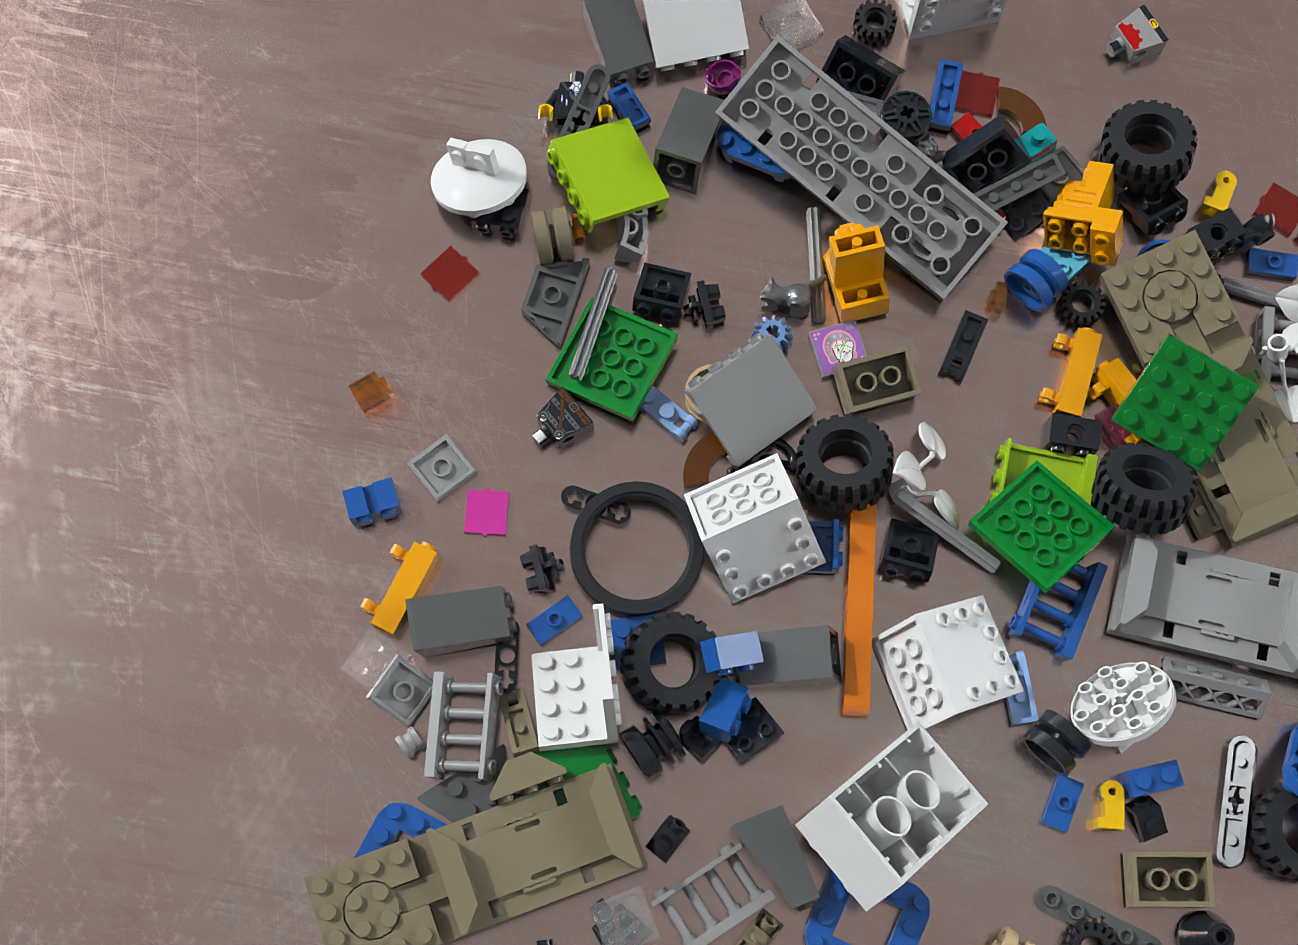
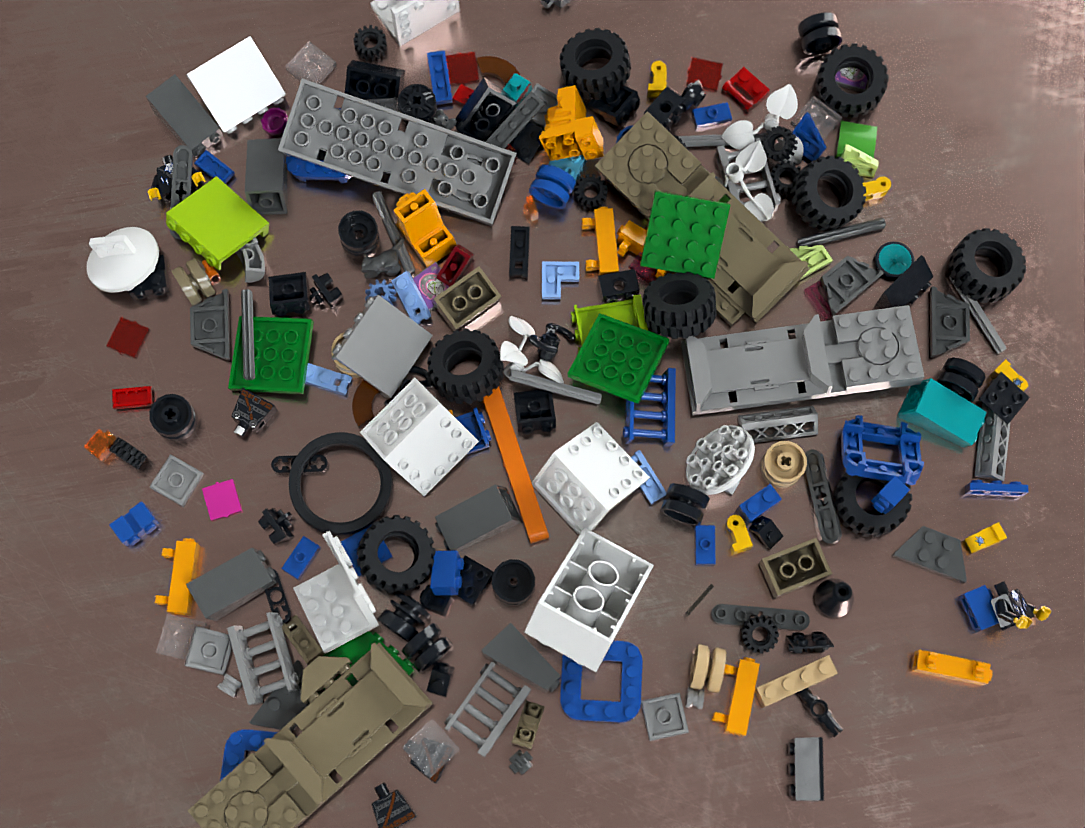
camera: 25 degrees left, 0 degrees up
brick [700,631,764,676] -> none
none -> black tyre [109,437,147,469]
none -> red plate [112,386,153,410]
none -> black wheel [149,394,197,441]
none -> black wheel [338,210,379,257]
none -> light blue plate [391,271,431,325]
none -> black wheel [401,623,453,673]
none -> dark red slope [436,244,474,287]
none -> black wheel [492,559,535,606]
none -> black piece [529,323,575,361]
none -> light blue plate [542,261,579,299]
none -> clear smoke piece [685,584,714,616]
none -> tan wheel [760,441,807,488]

